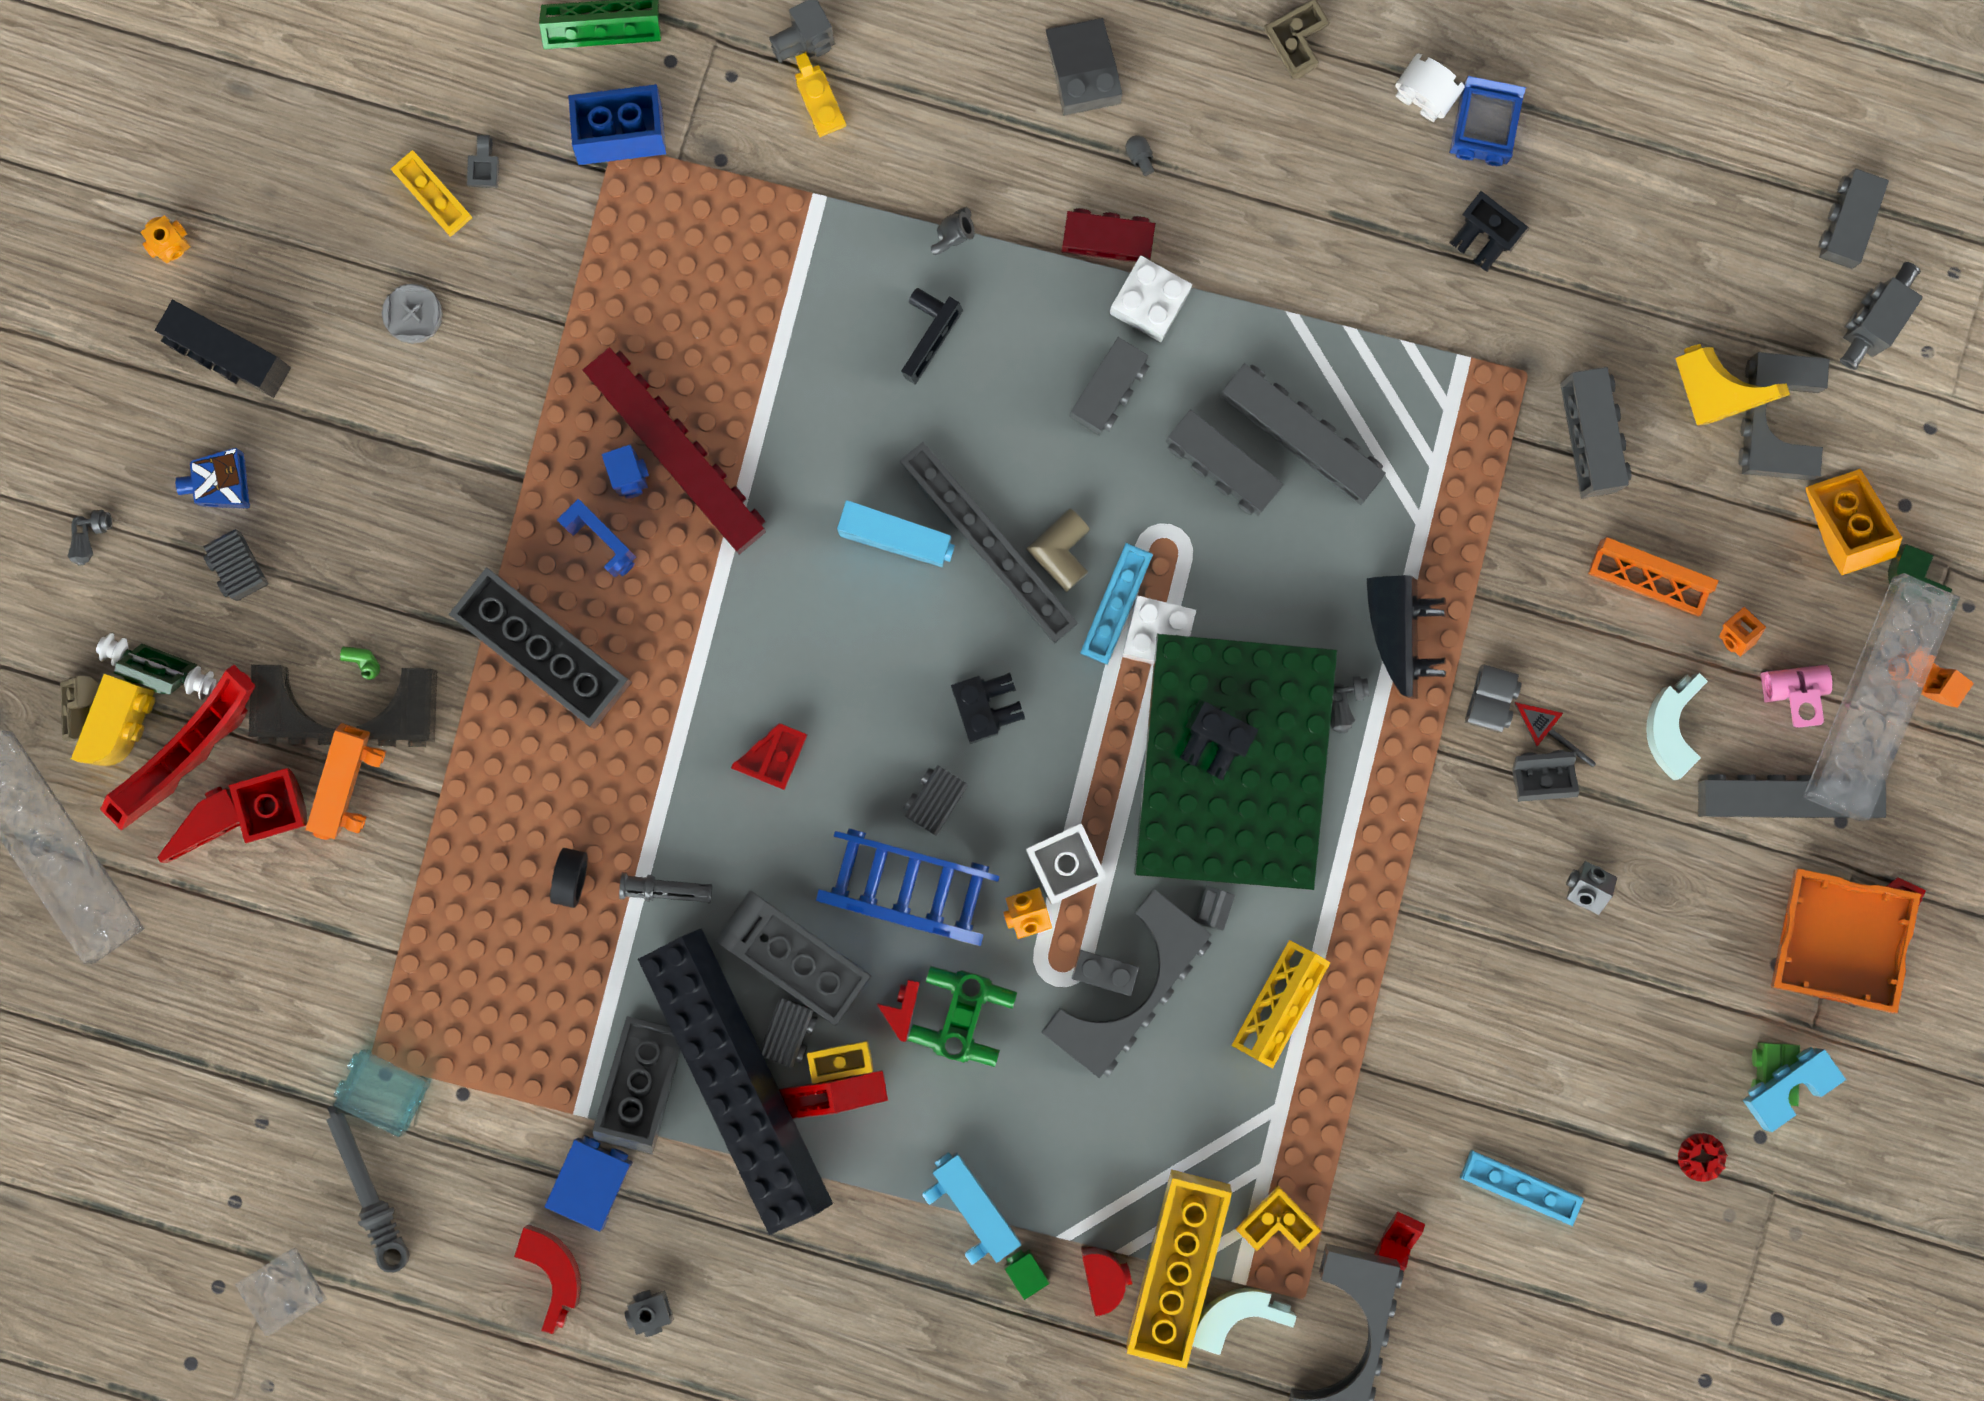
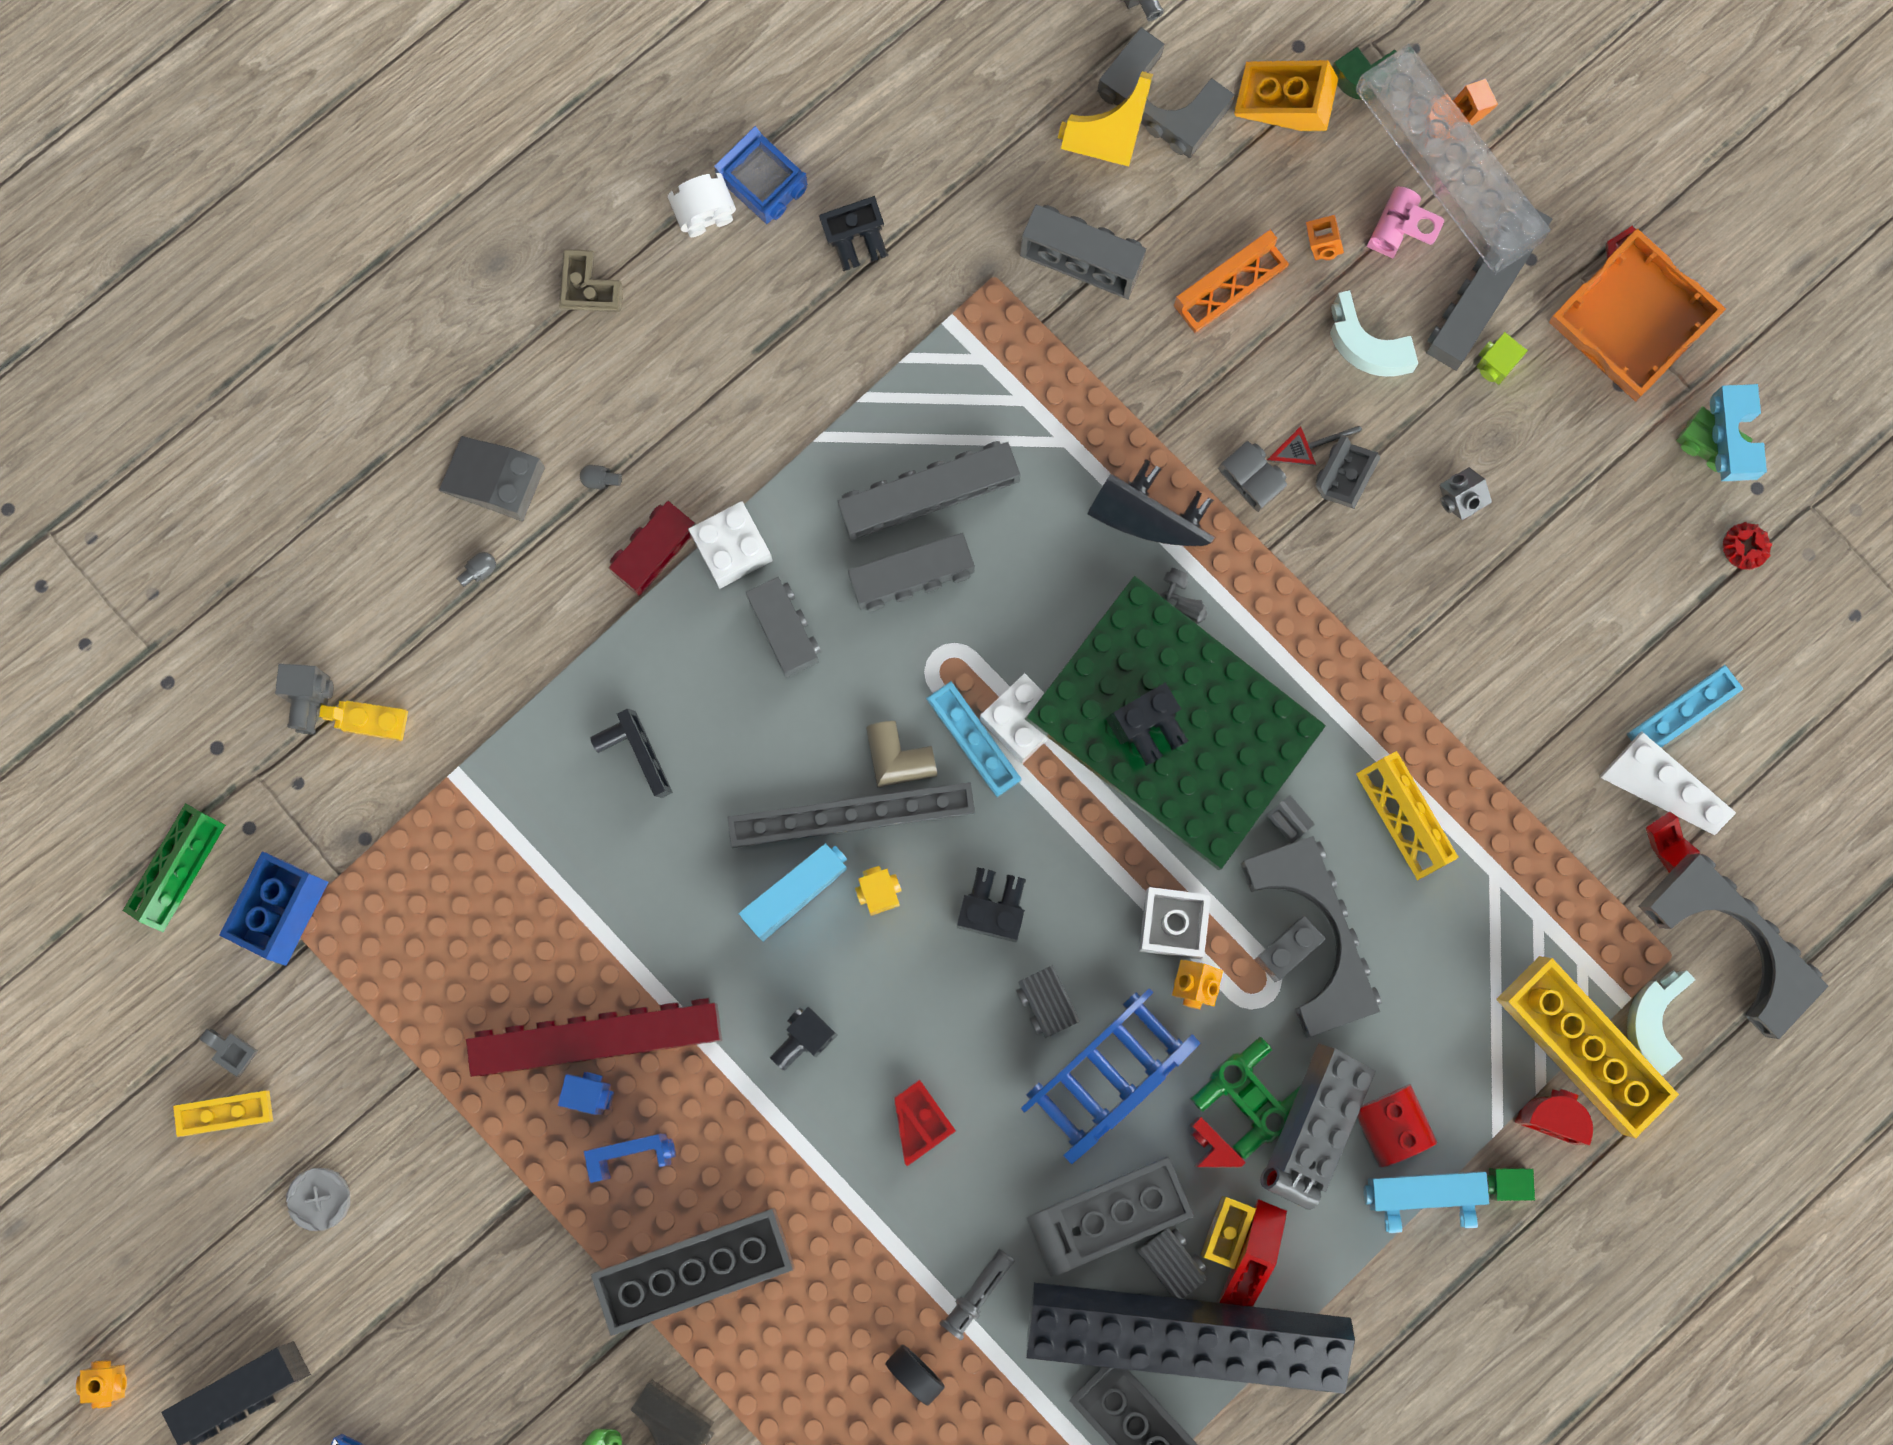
camera: 55 degrees left, 5 degrees down
dark grey piece [931,207,975,255] -> none
yellow brick [1235,1186,1321,1251] -> none
none -> dark grey cylinder [456,552,496,587]
none -> black brick [770,1007,838,1071]
none -> yellow brick [855,866,901,916]
none -> dark grey hinge [1260,1043,1376,1210]
none -> red brick [1357,1084,1438,1167]
none -> lime brick [1476,332,1528,385]
none -> white wing [1600,731,1736,835]

